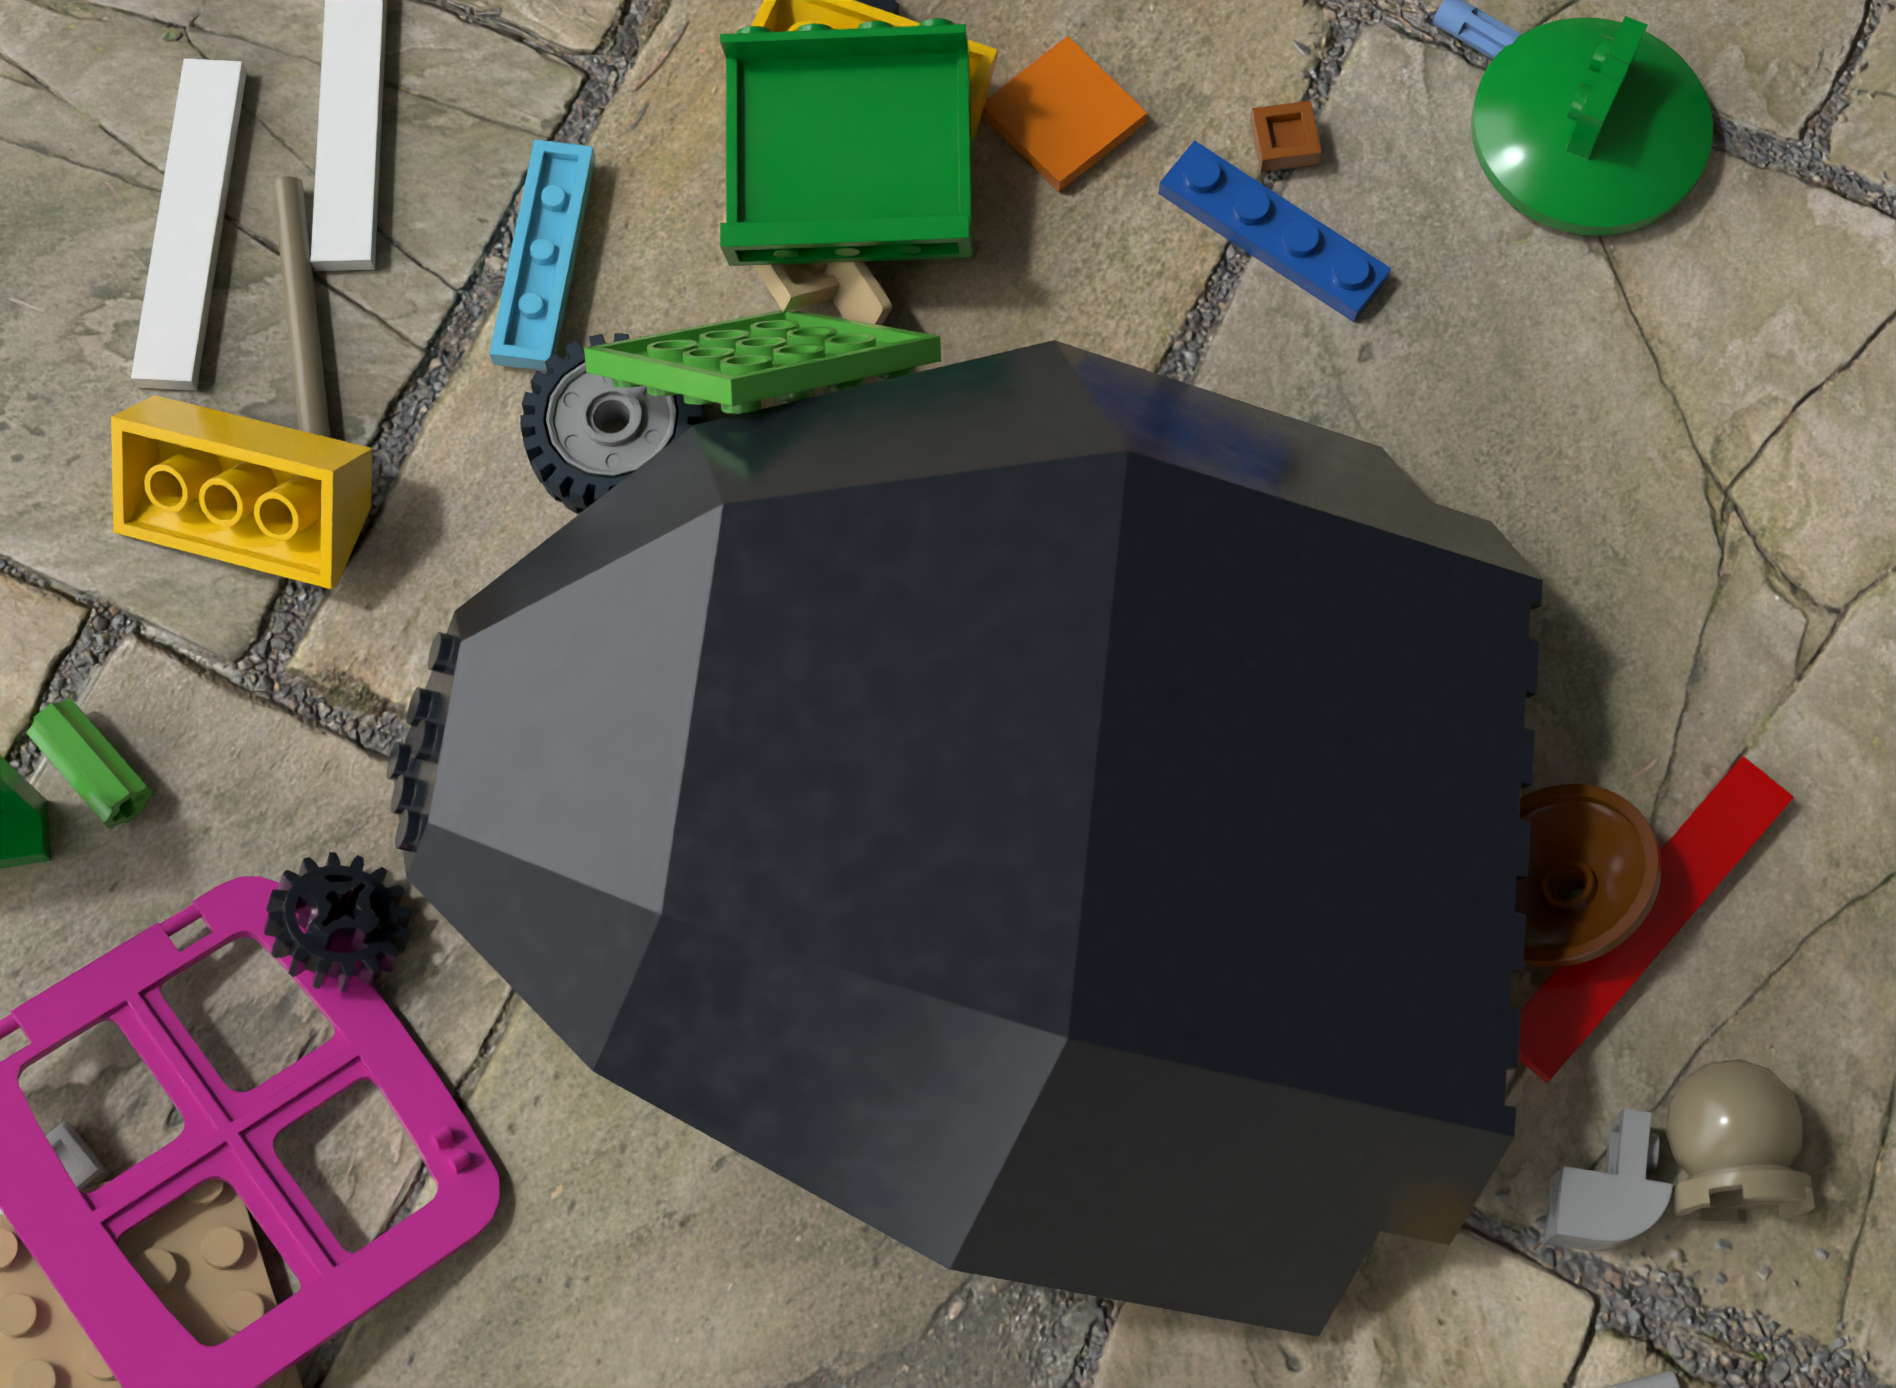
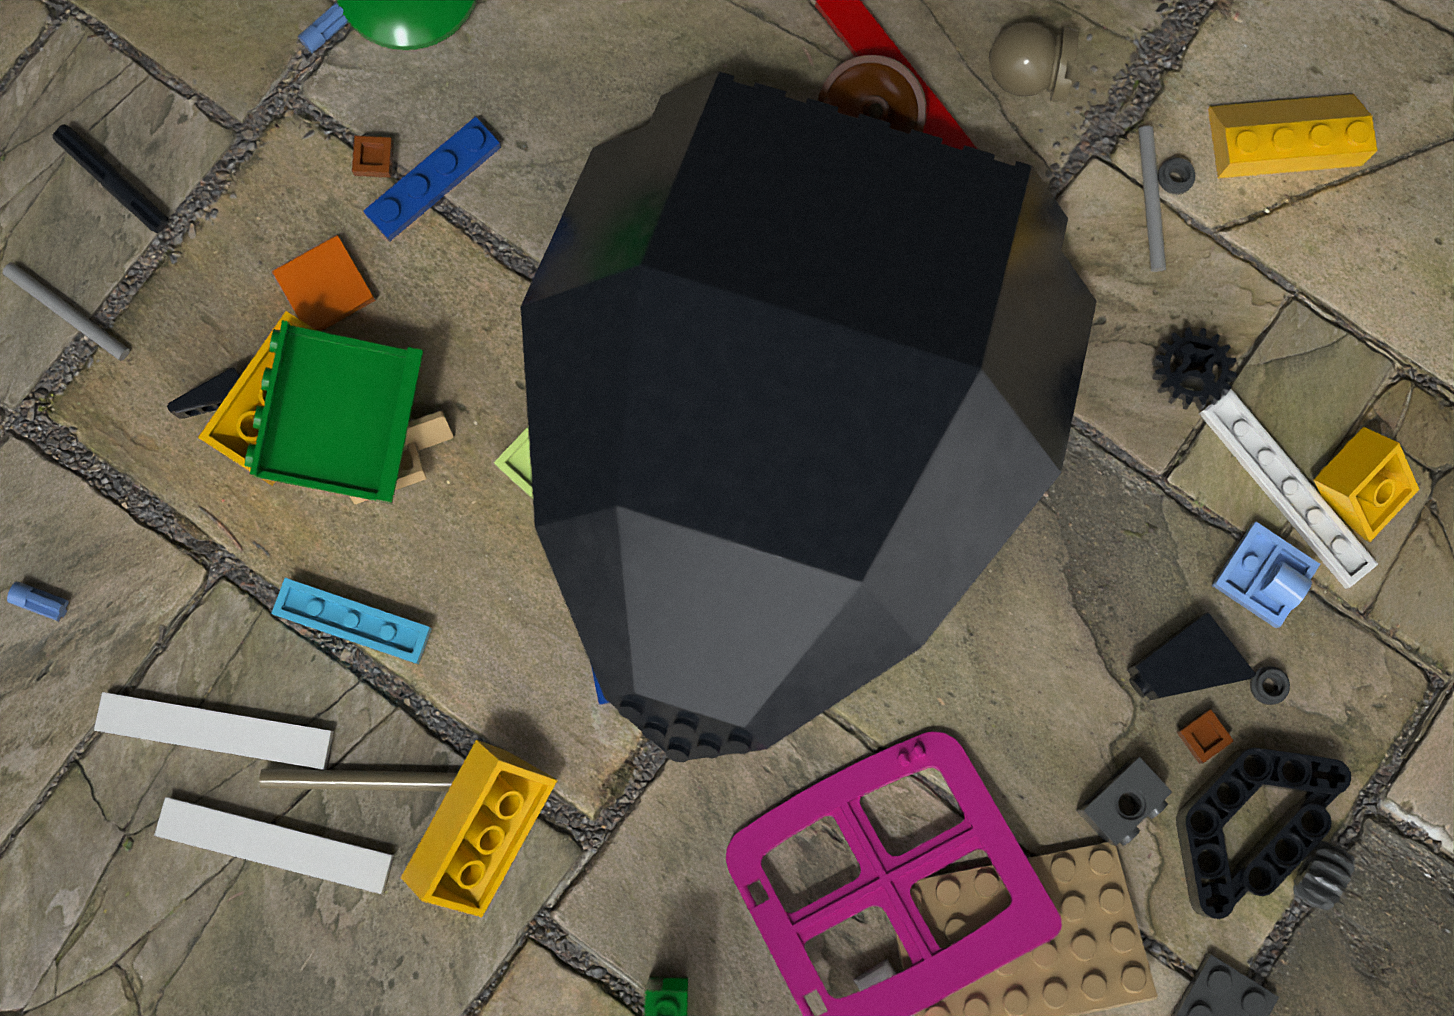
camera: 85 degrees left, 10 degrees up
bright green axle [26,697,153,829] -> none
black gear [264,852,412,992] -> none
wheel [520,333,706,513] -> none
bright green plate [584,310,941,413] -> none
light grey brick [1544,1108,1673,1251] -> none

